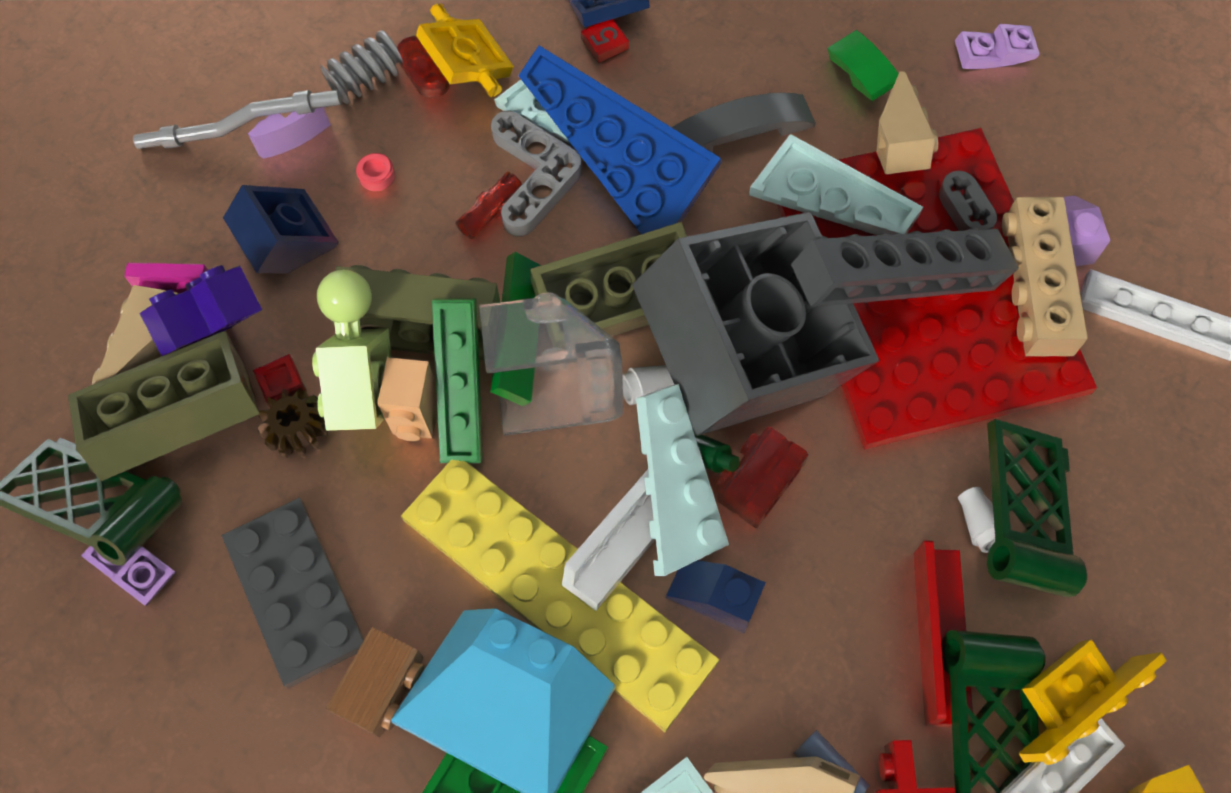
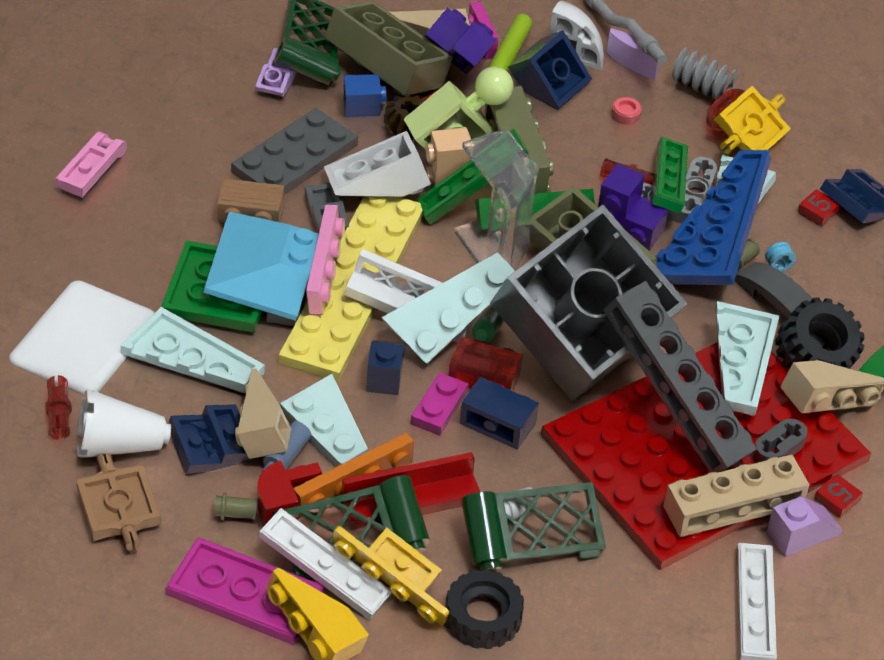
camera: 65 degrees right, 20 degrees down
none -> light aqua wing [280,374,368,467]
none -> orange plate [293,432,414,519]
none -> dark grey slope [304,183,349,234]
none -> bright pink plate [306,205,345,315]
none -> white slope [324,131,431,197]
none -> blue brick [343,75,387,117]
none -> dark pink plate [410,372,469,436]
none -> black tyre [445,569,524,649]
none -> dark blue brick [460,377,539,450]
none -> lime piece [488,14,533,72]
none -> white brick [550,0,604,70]
none -> dark purple brick [598,163,668,251]
none -> green tile [652,137,688,214]
none -> medium azure bush [765,242,796,272]
none -> black tyre [775,297,865,369]
none -> red tile [814,474,863,517]

